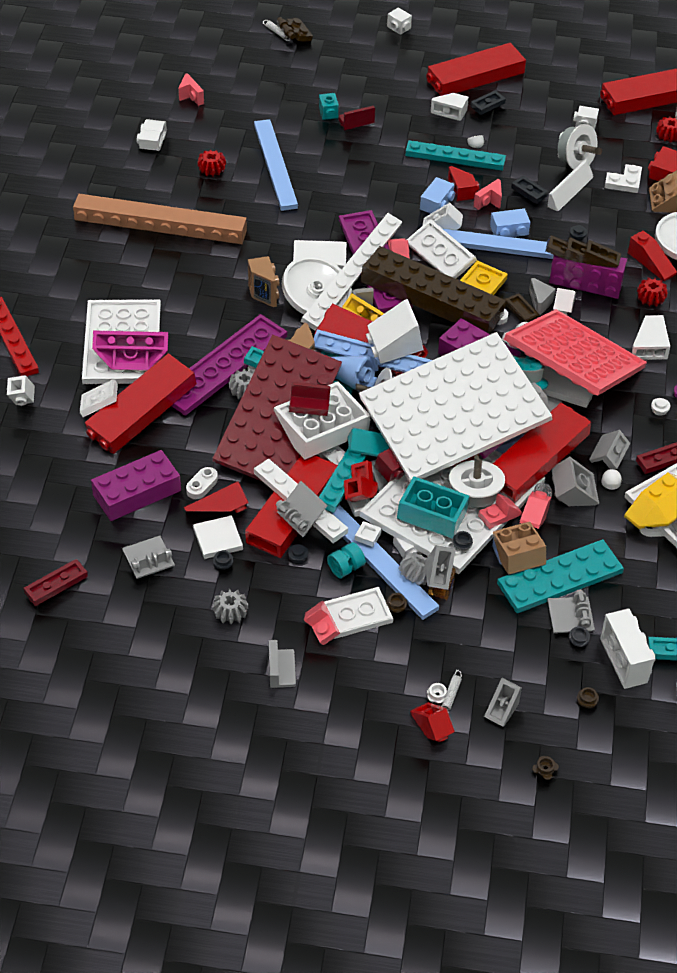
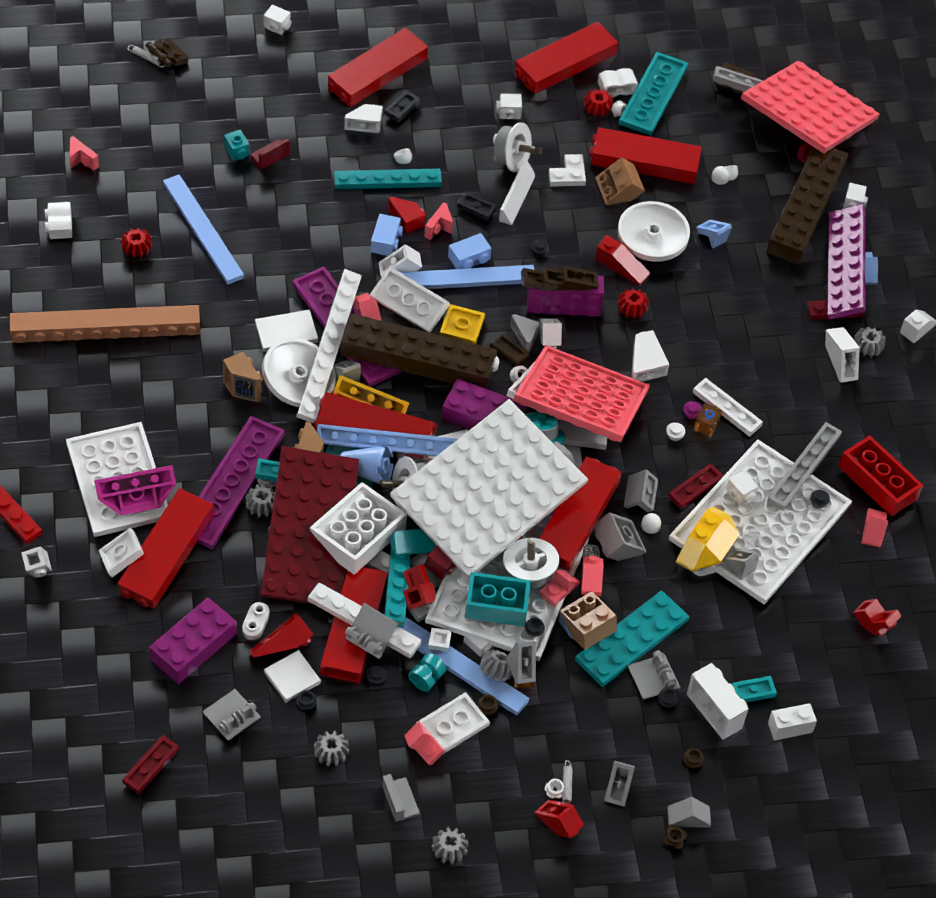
camera: 20 degrees left, 5 degrees up
dark red panel [289,382,331,416] -> none
white slope [366,299,423,364] -> none
none -> light grey gear [432,827,468,864]
none -> light grey slope [668,797,711,827]

